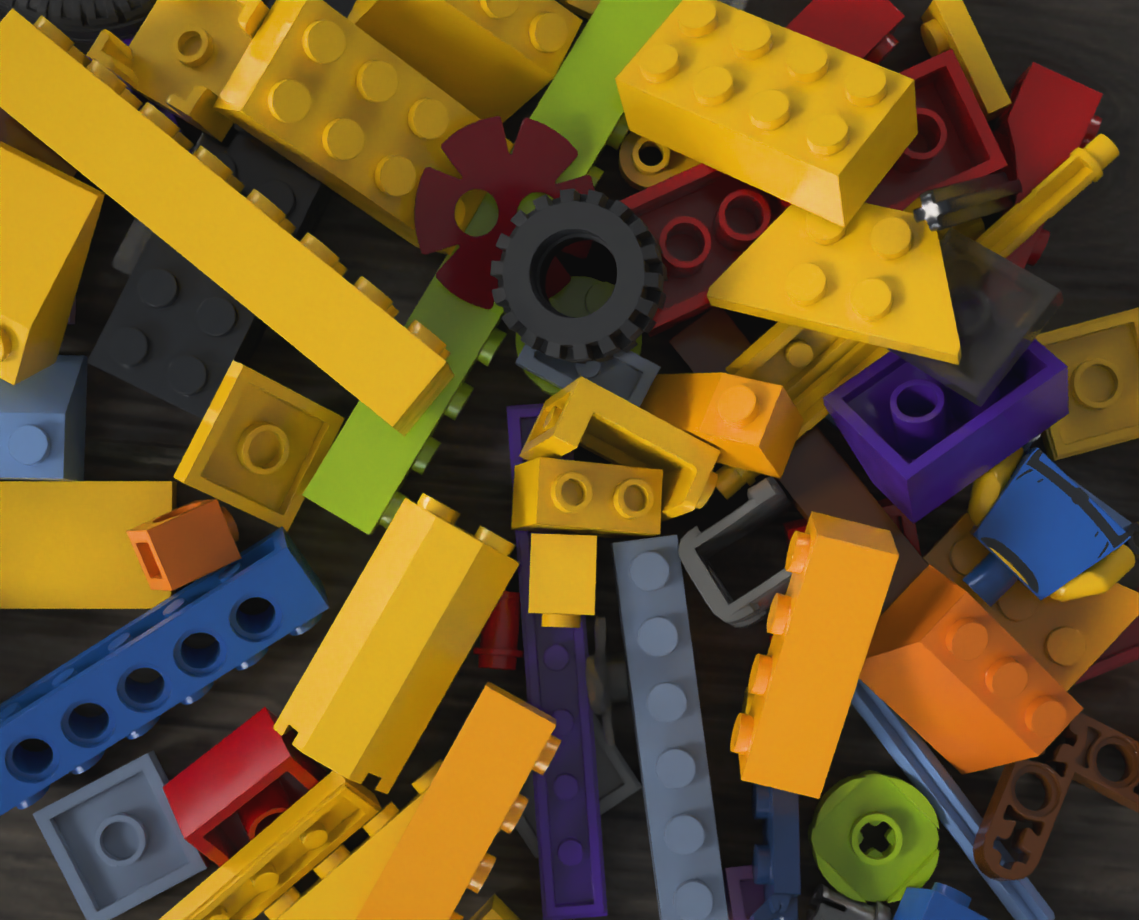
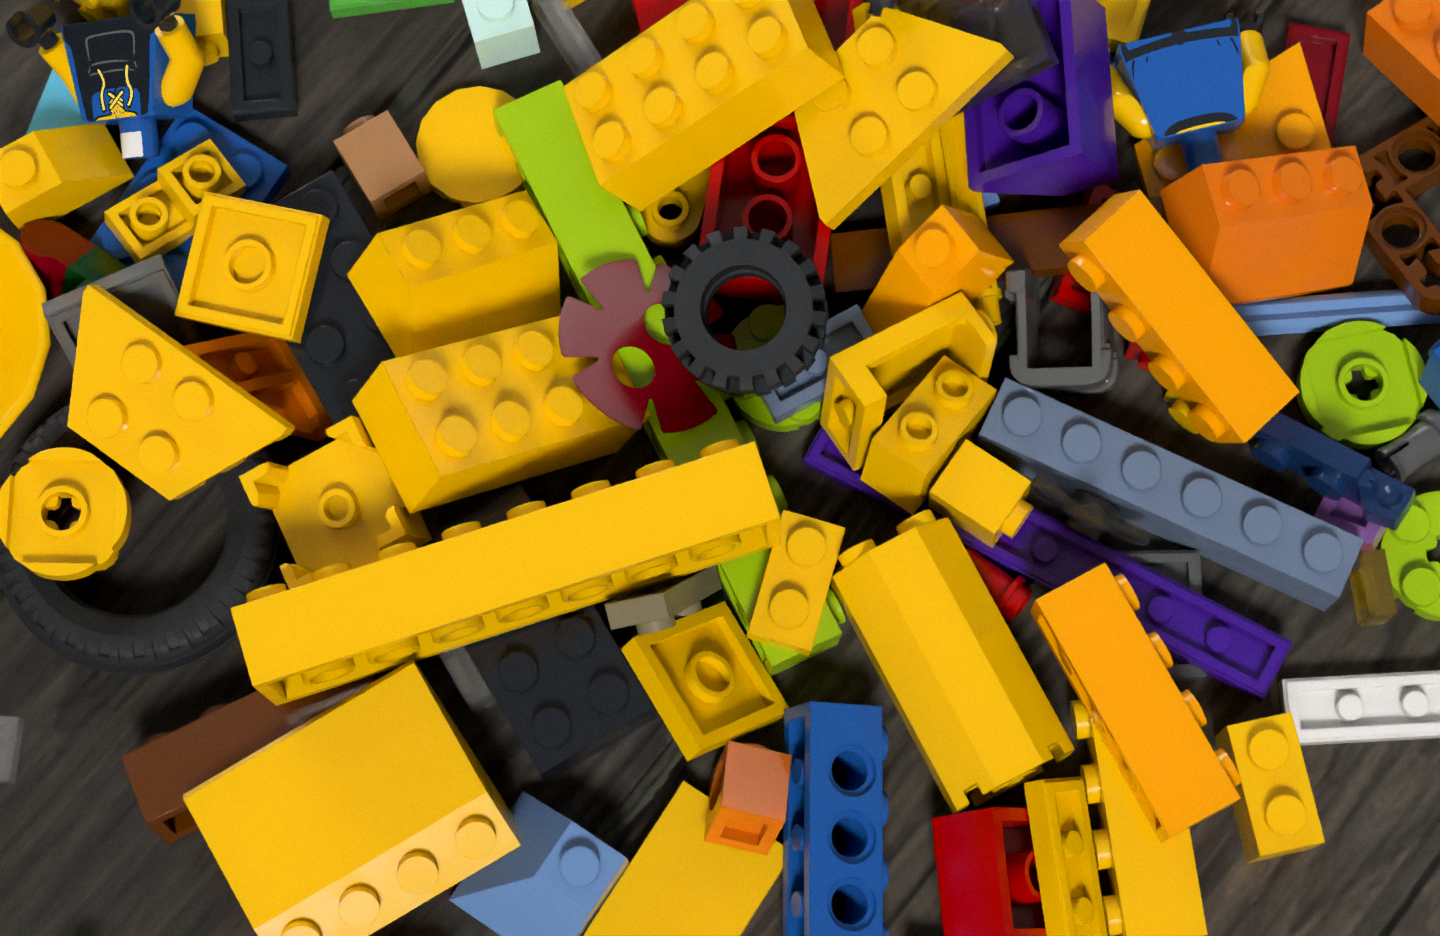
camera: 45 degrees left, 10 degrees down
none -> dark tan plate [604,565,722,635]
none -> yellow plate [746,509,846,656]

